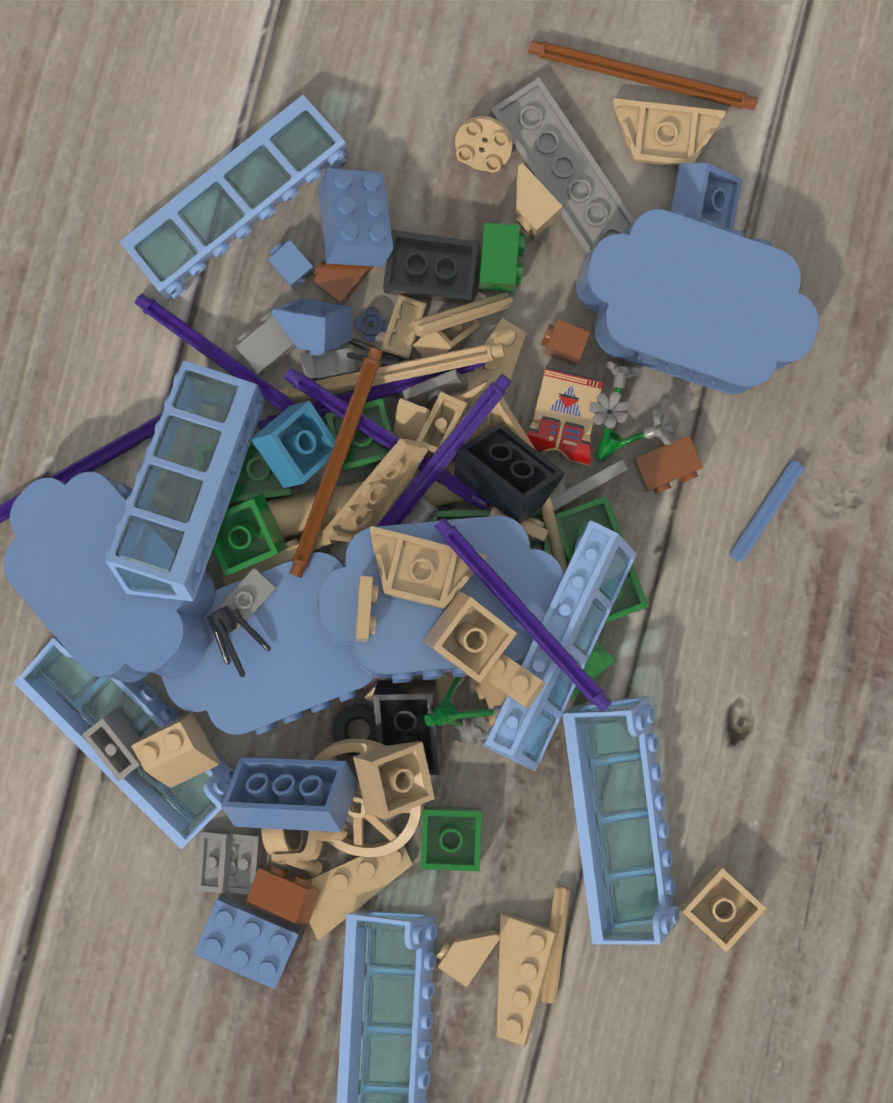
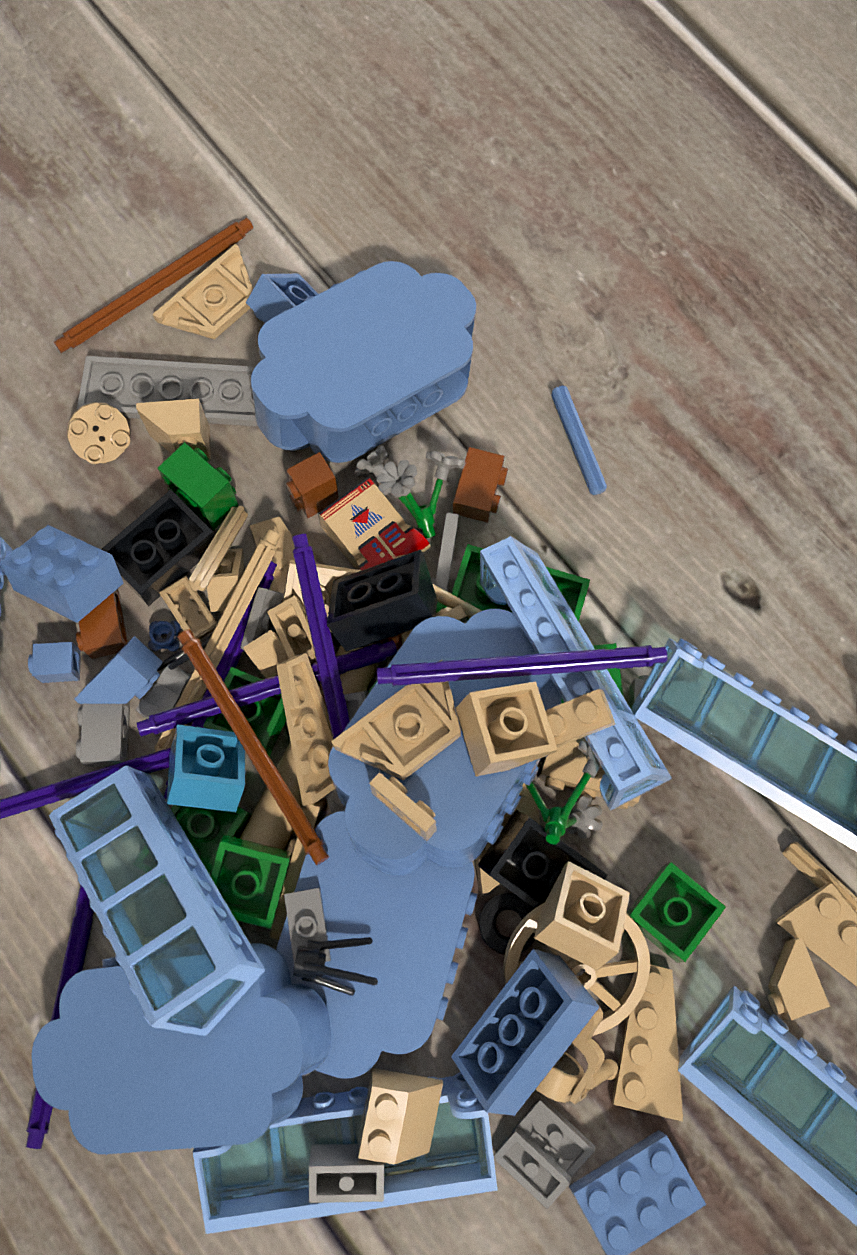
camera: 55 degrees left, 15 degrees down
dark orange brick [246,865,321,923] -> none

